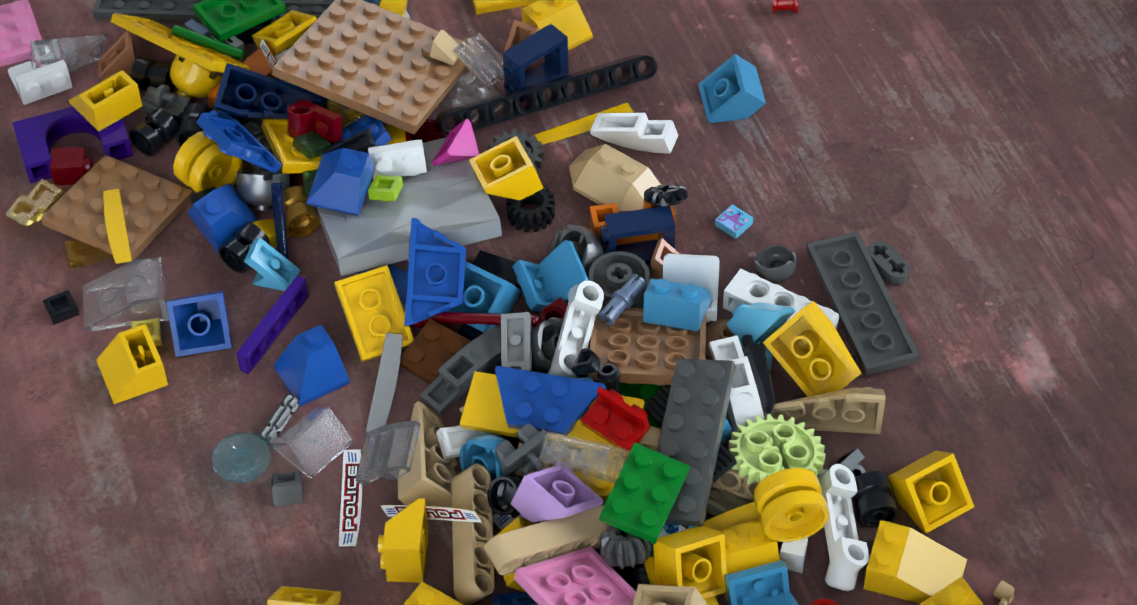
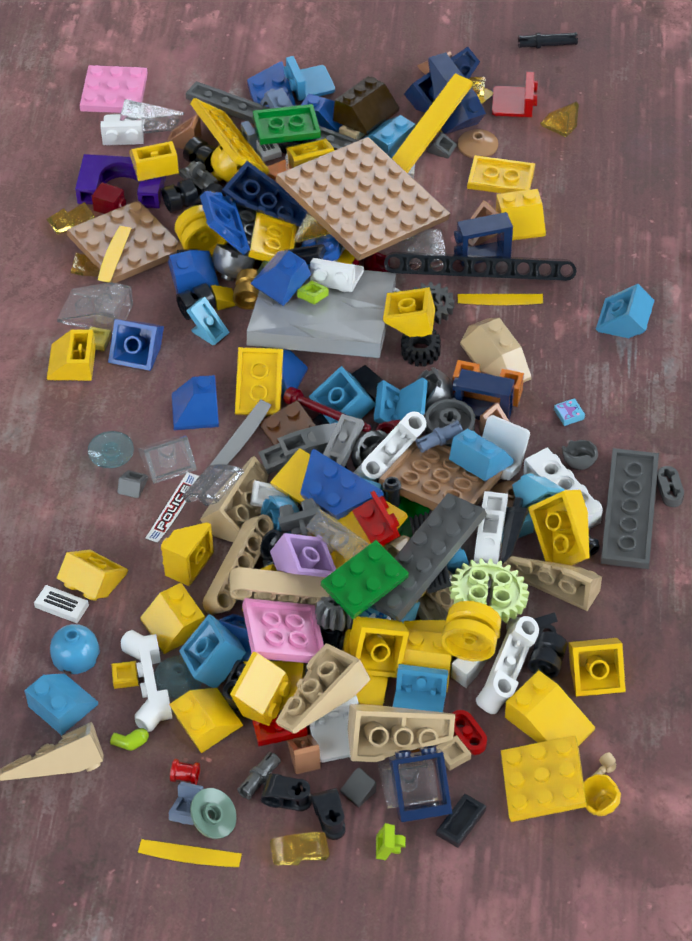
camera: 25 degrees right, 0 degrees up
black tile [43,290,80,325] -> none
green bar [171,25,245,60] -> none
dark purple tile [236,275,309,374] -> none
dark grey axle [259,394,299,445] -> none
clear blue bar [271,183,289,260] -> none
dark red plate [287,99,342,143] -> none
clear green tile [292,131,331,159] -> none
white sticker [380,505,482,523] -> none
blue wing [404,218,466,327] -> none
tan slope [430,29,463,65] -> none
dark pink slope [431,119,479,166] -> none
clear slope [453,33,504,90] -> none
black tile [571,348,601,377] -> none
white slope [590,113,678,154] -> none
black gear [644,184,688,206] -> none

